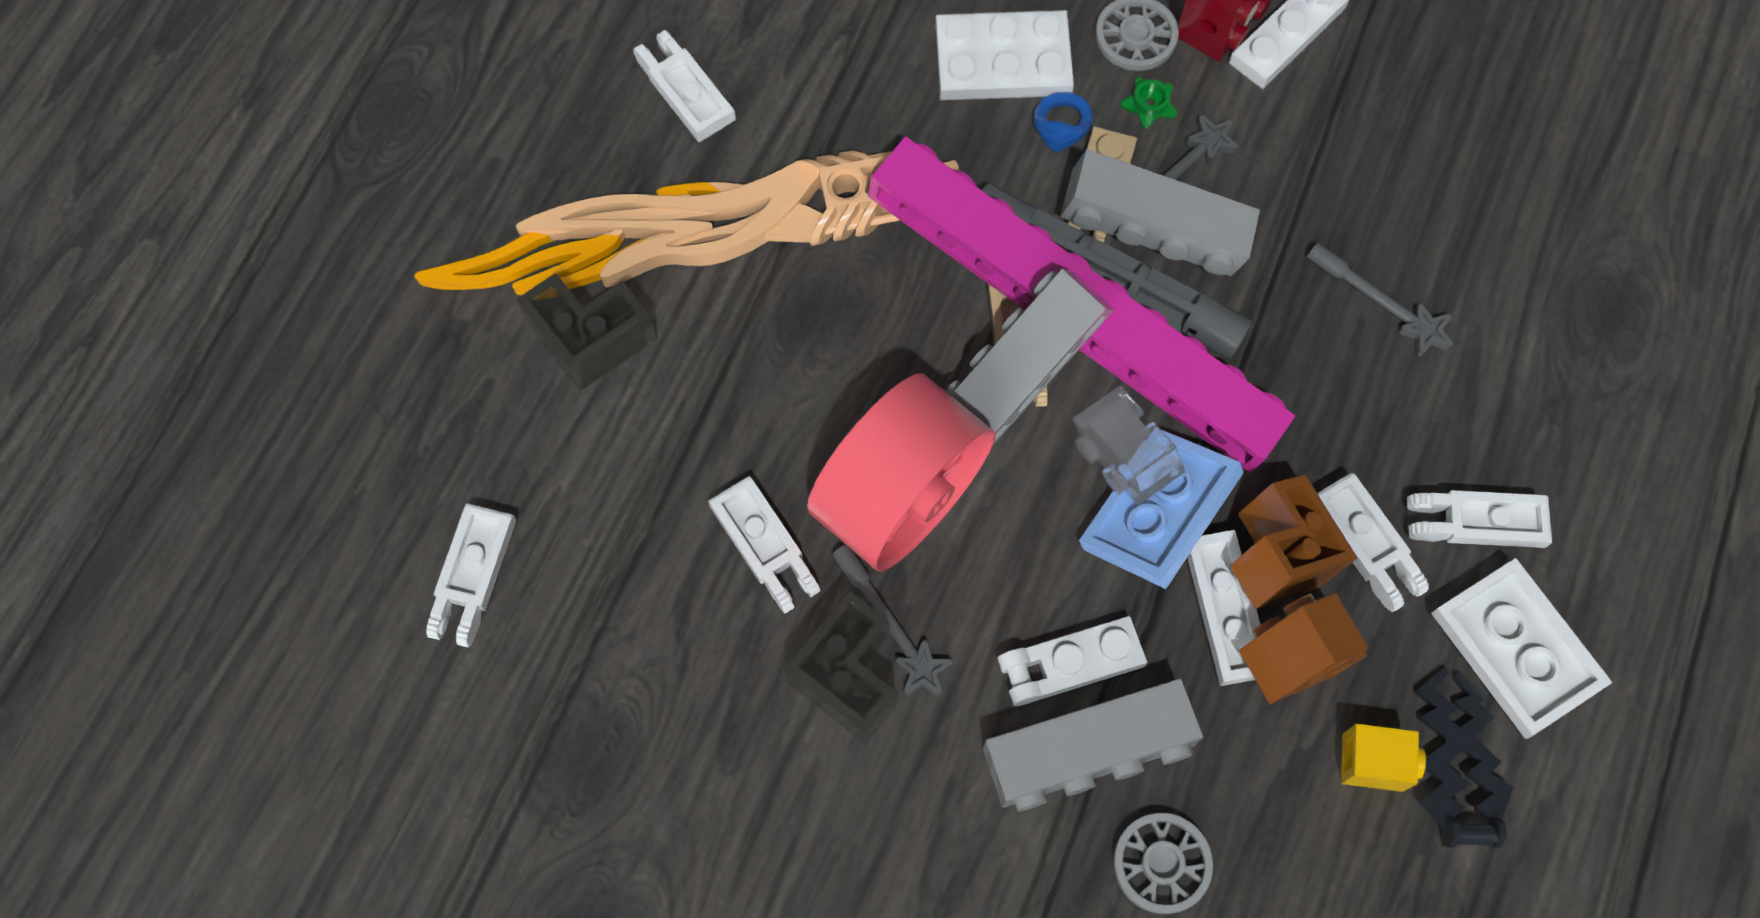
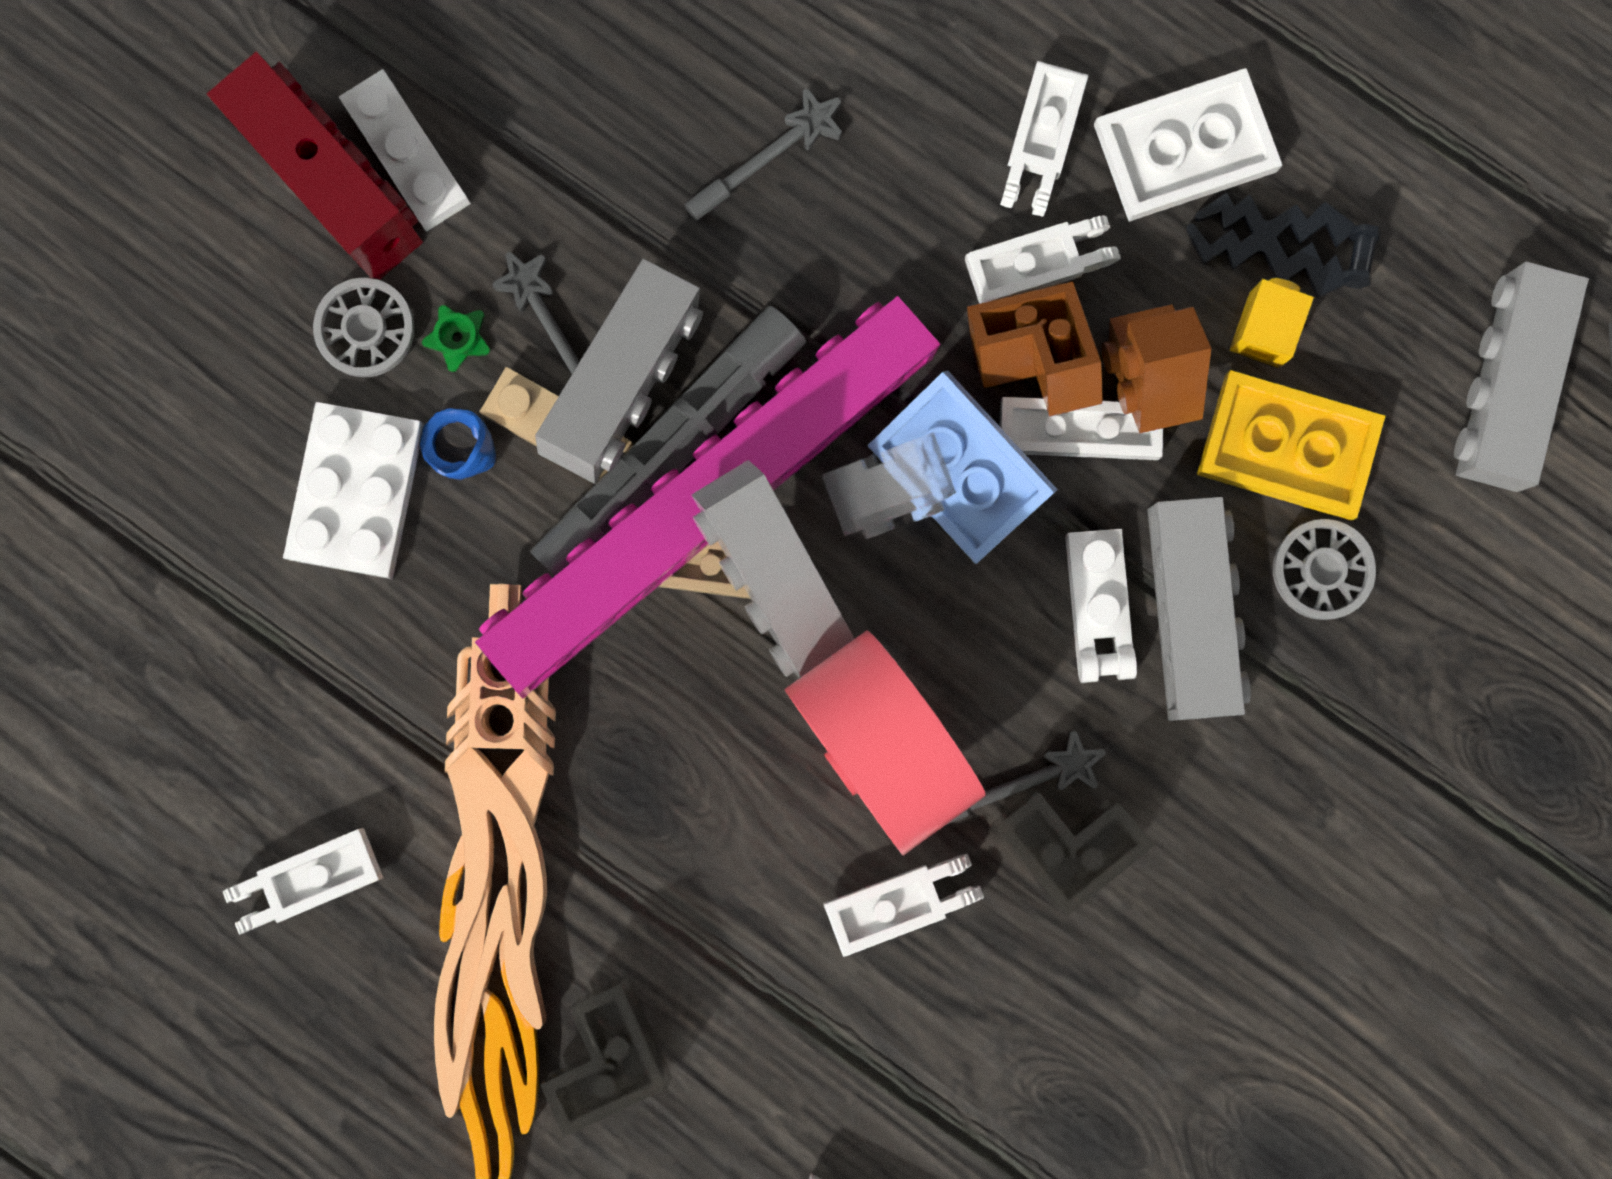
camera: 75 degrees left, 15 degrees up
none -> yellow plate [1197,370,1385,521]

